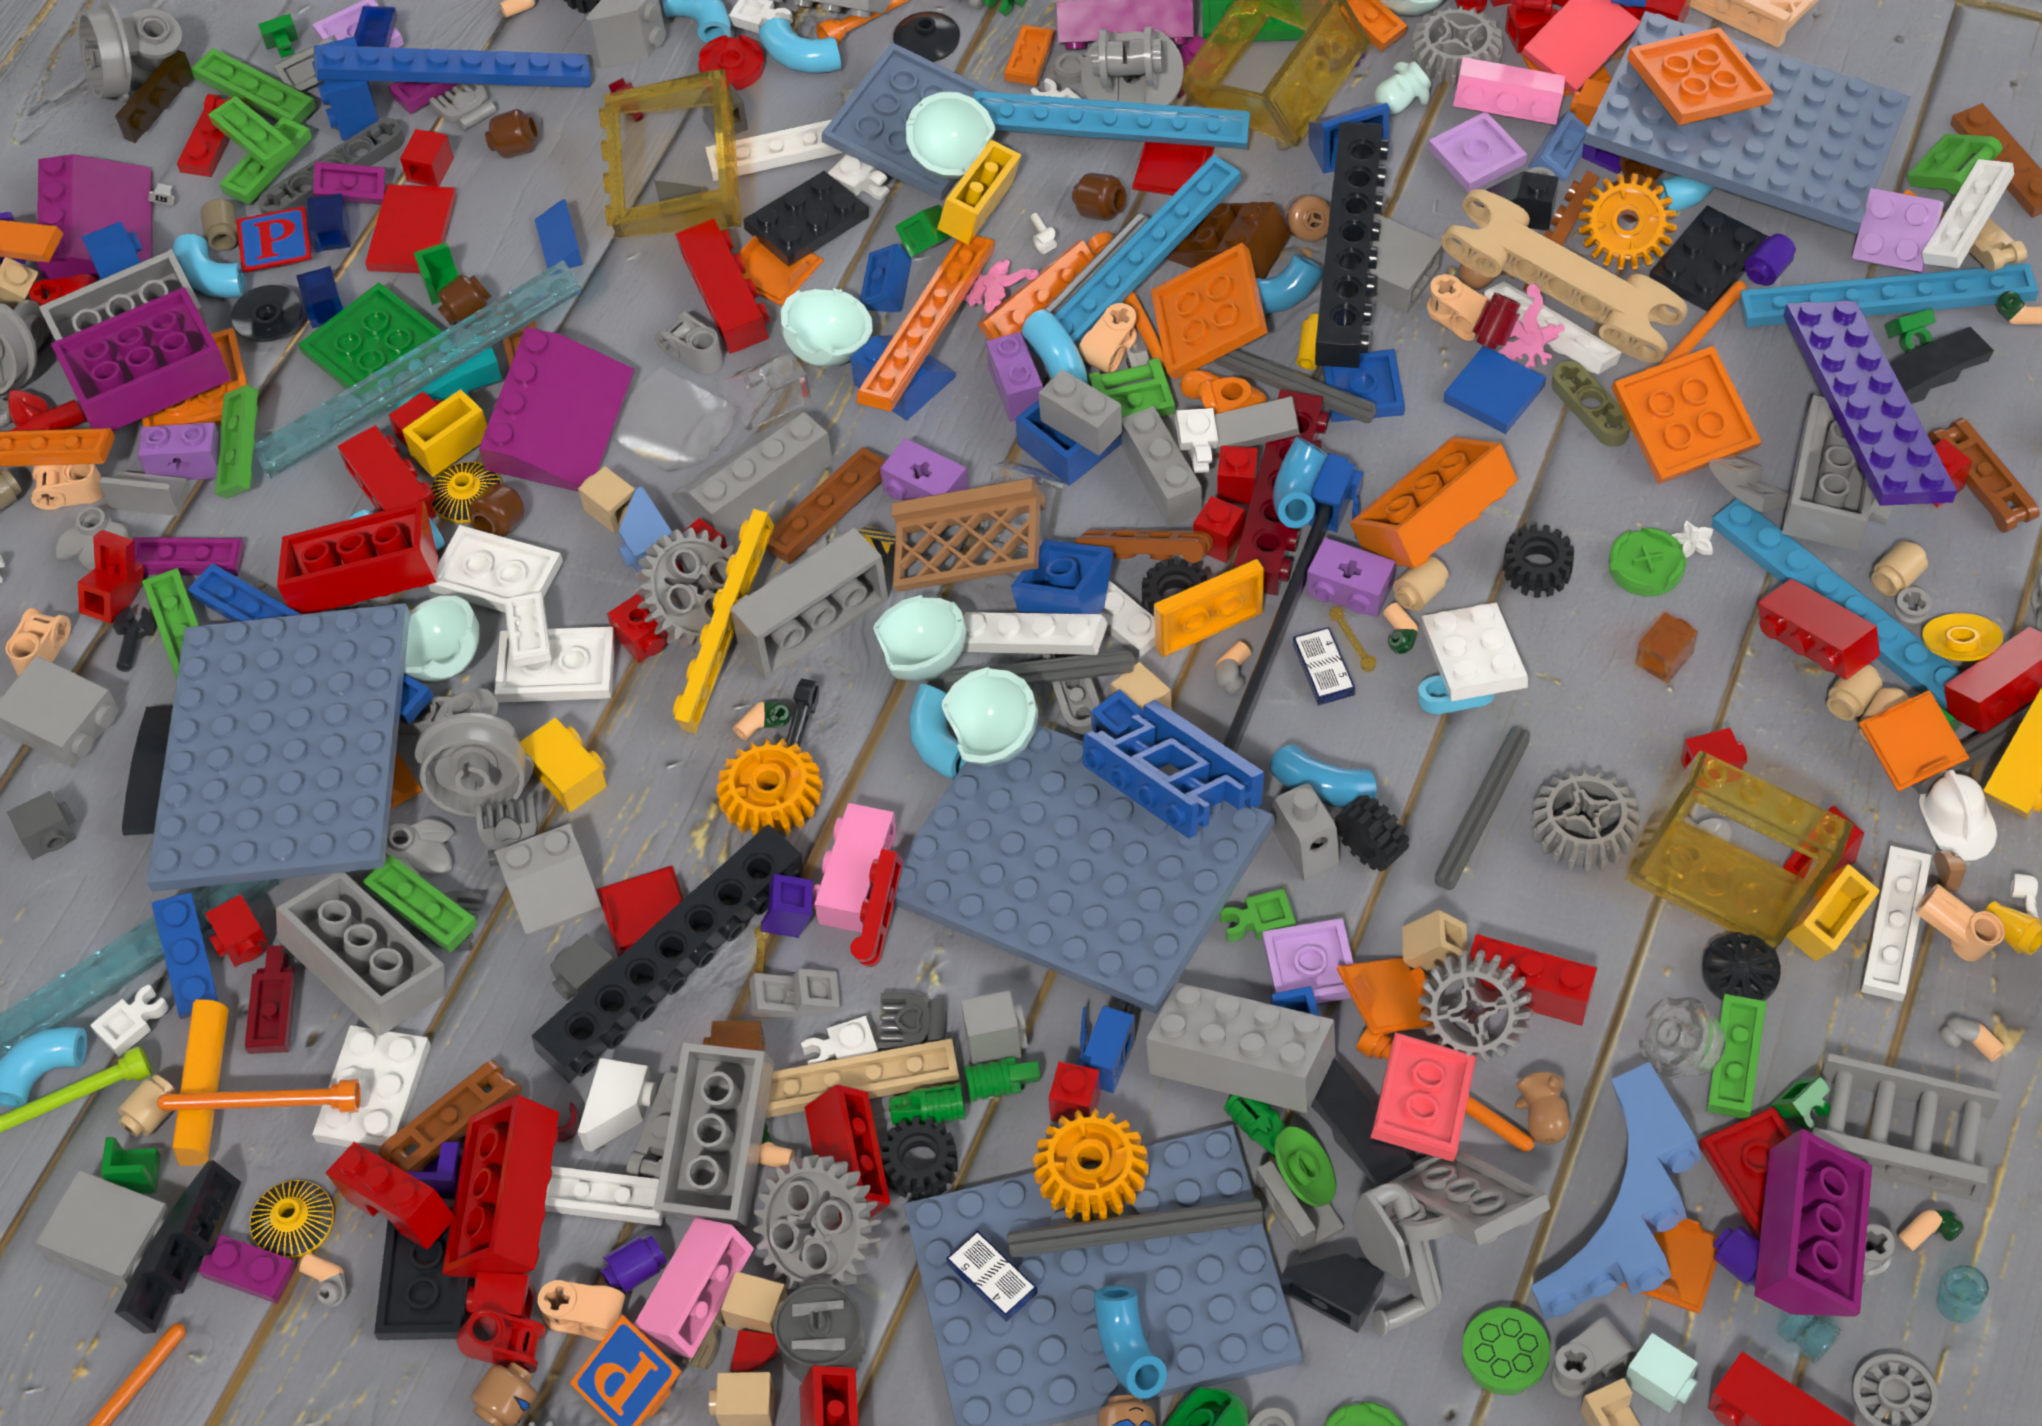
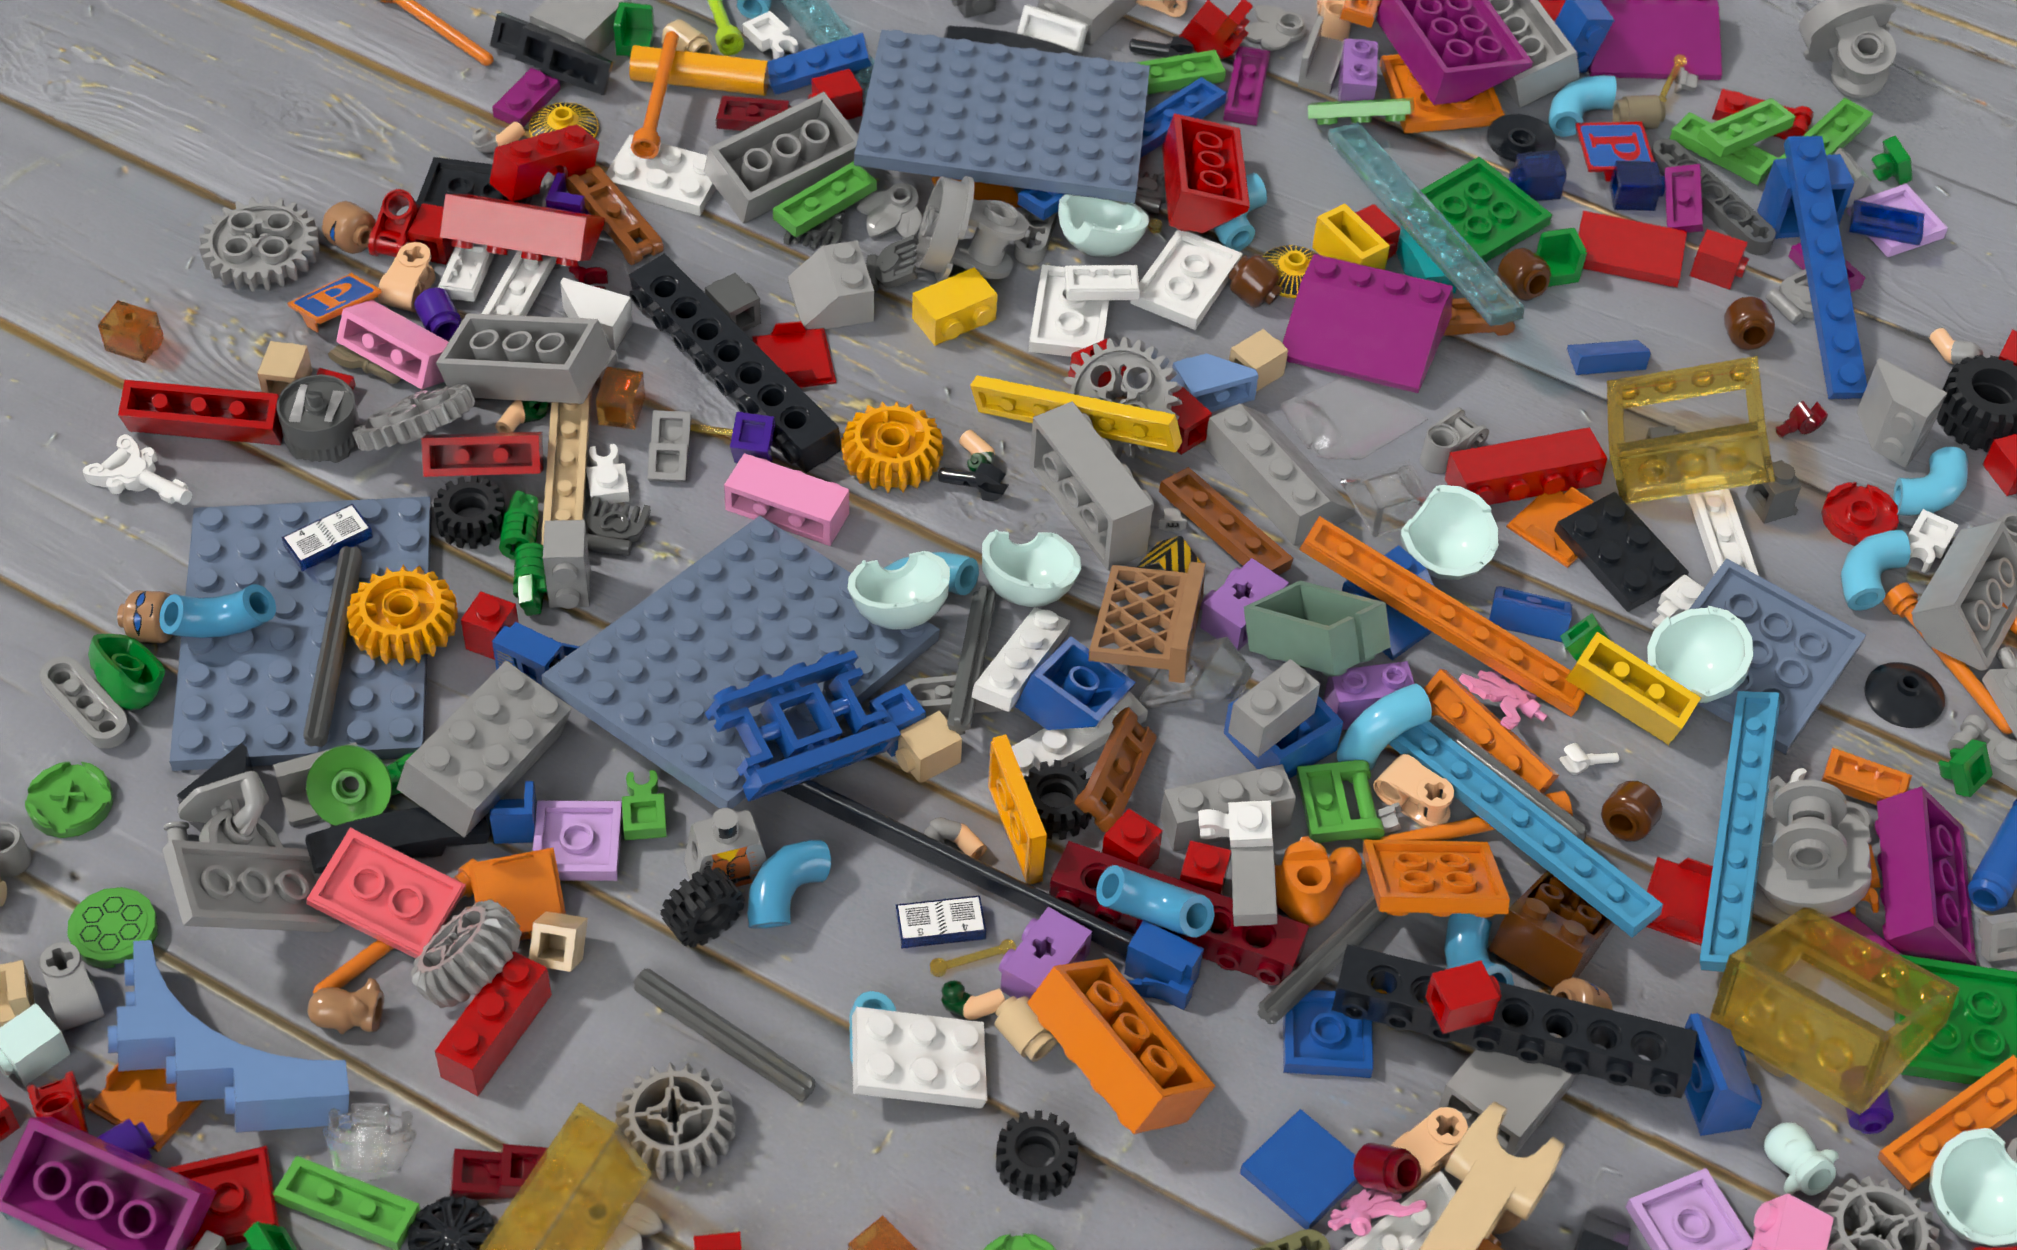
camera: 90 degrees right, 5 degrees down
dark brown plate [115,50,194,143] -> none
red brick [337,425,436,520] -> none
tan brick [721,1271,788,1334] -> none
red plate [850,849,904,967] -> none
none -> red piece [27,1071,89,1134]
none -> white plate [438,243,494,302]
none -> dark red slope [449,1144,549,1199]
none -> white tile [1017,5,1089,53]
none -> sand green piece [1244,580,1391,677]
none -> red brick [1425,960,1501,1034]
none -> clear yellow hinge [1658,54,1687,103]

